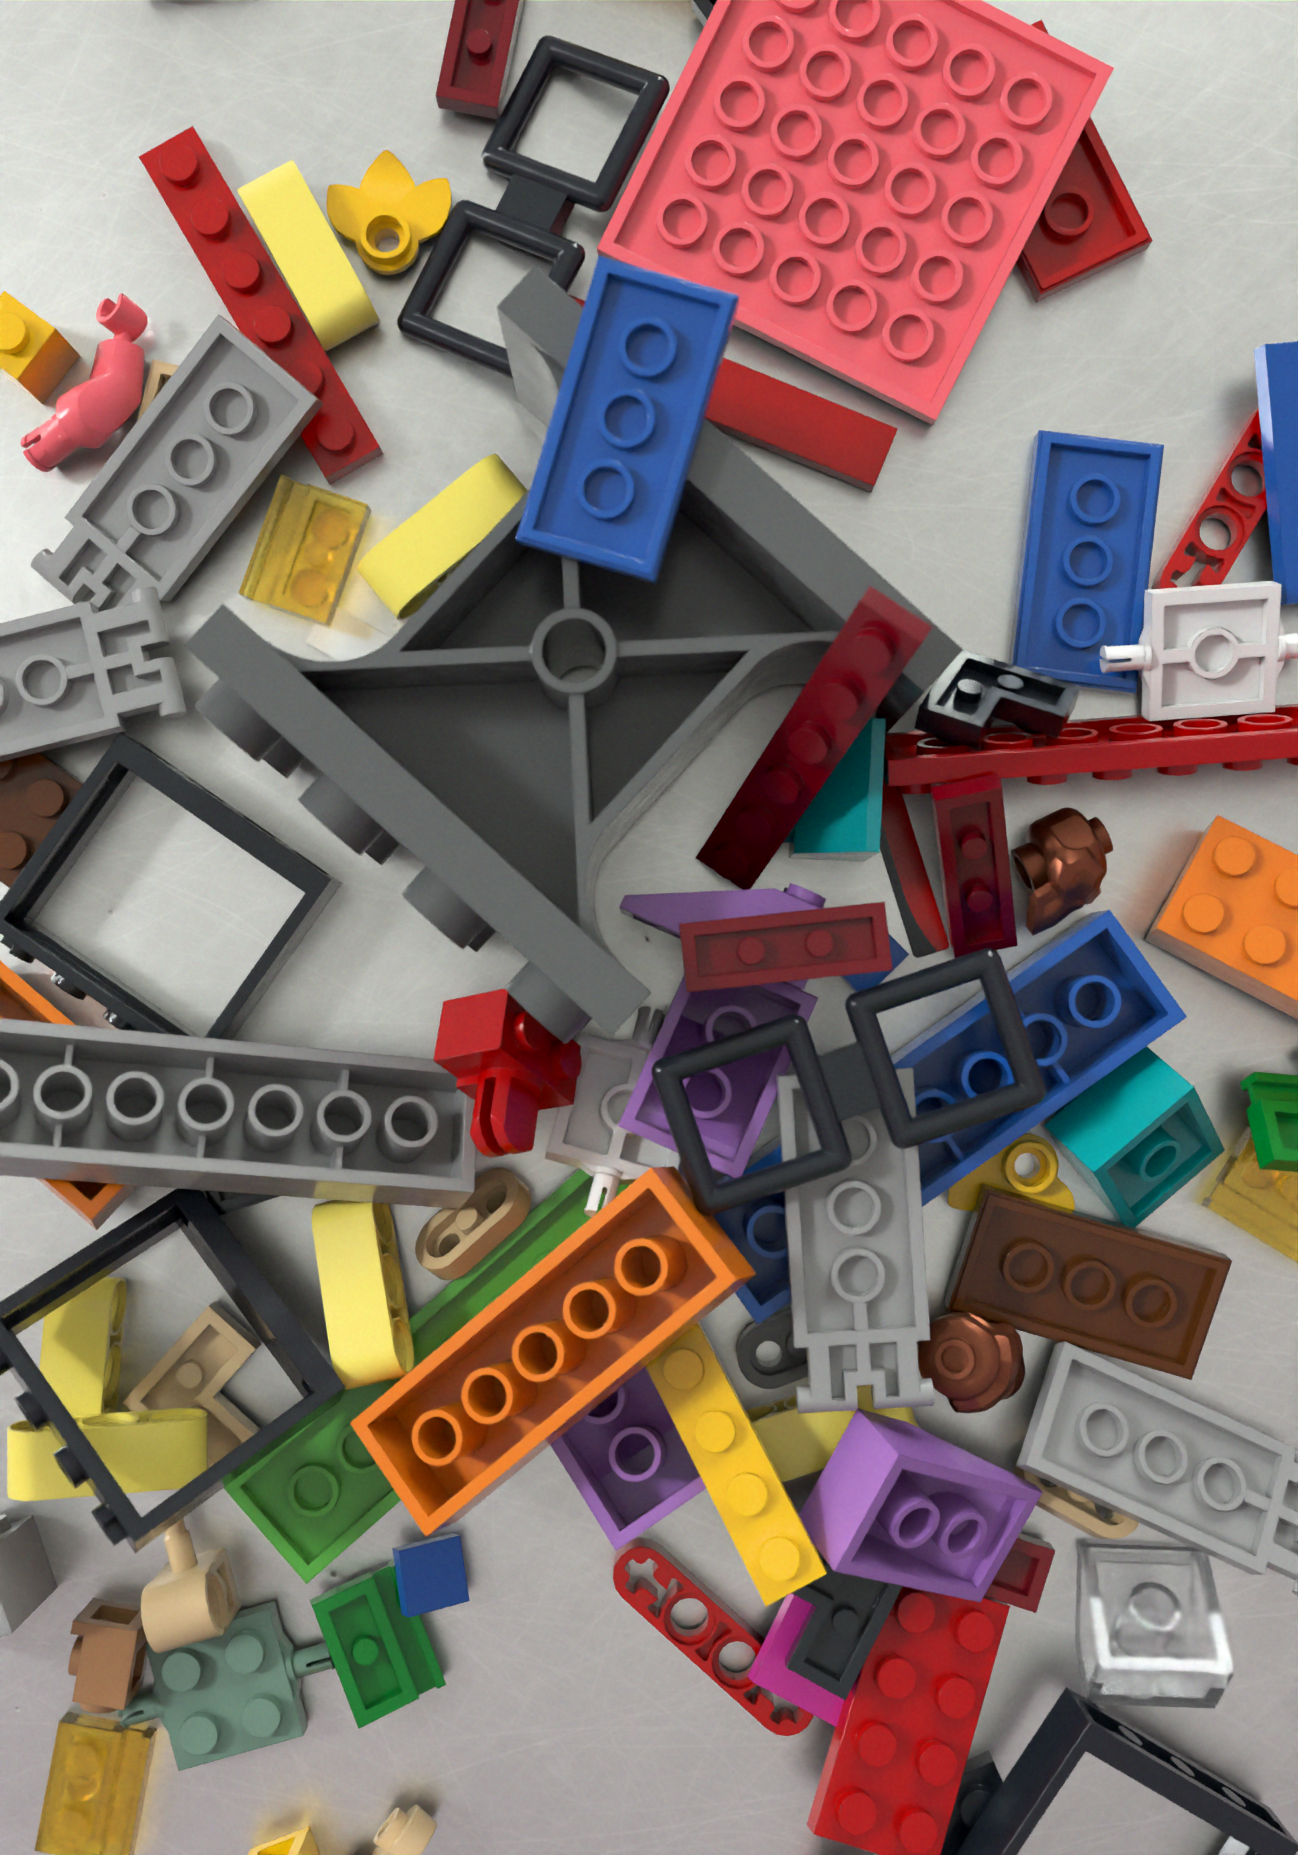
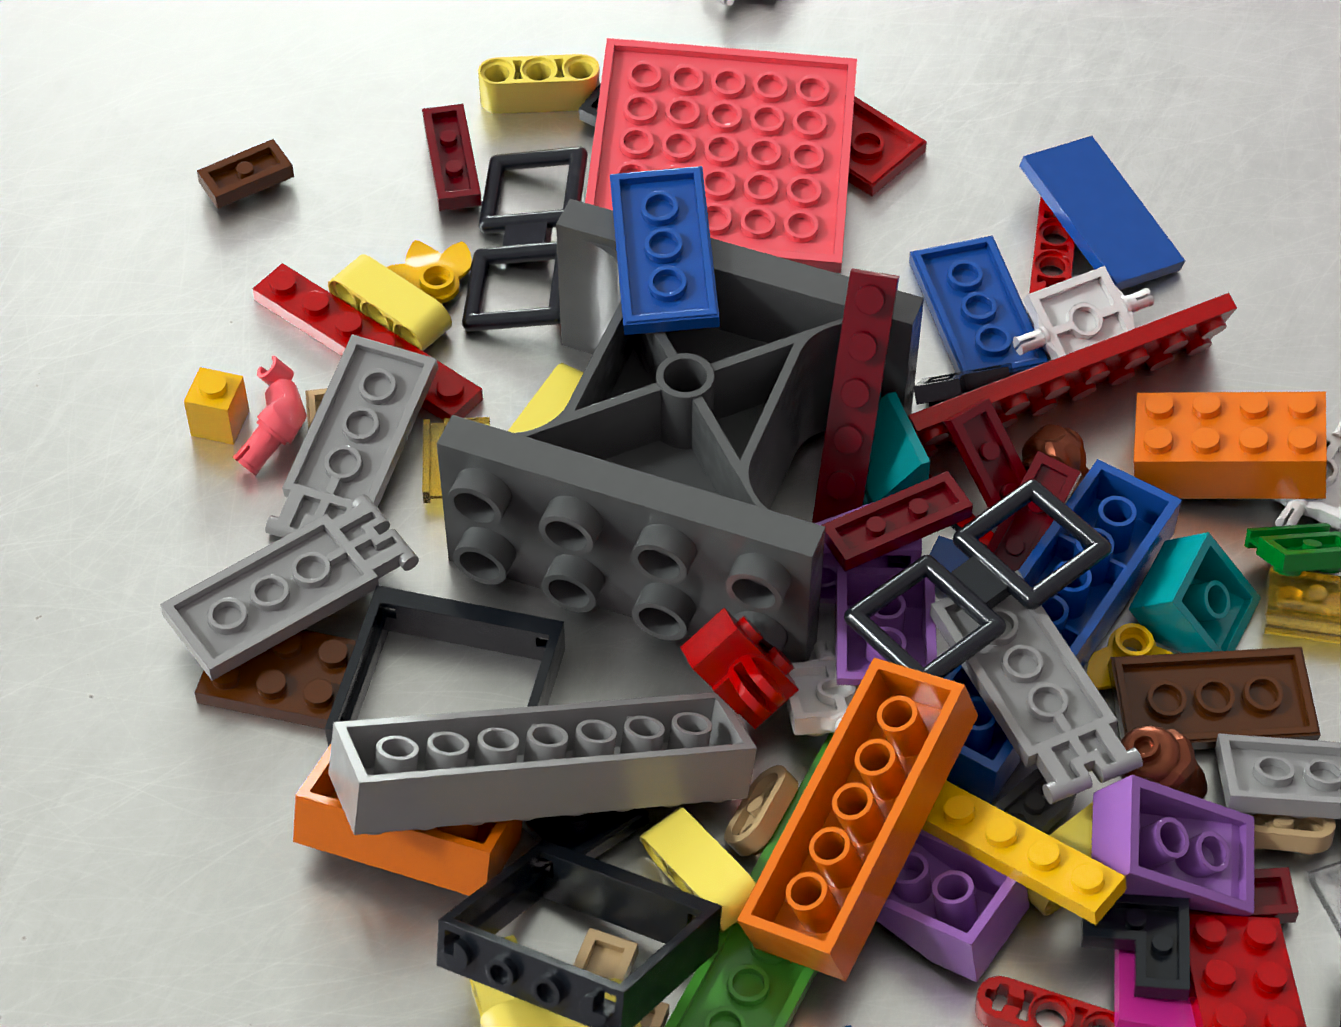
camera: 25 degrees left, 35 degrees down
none -> dark red plate [987,451,1081,571]

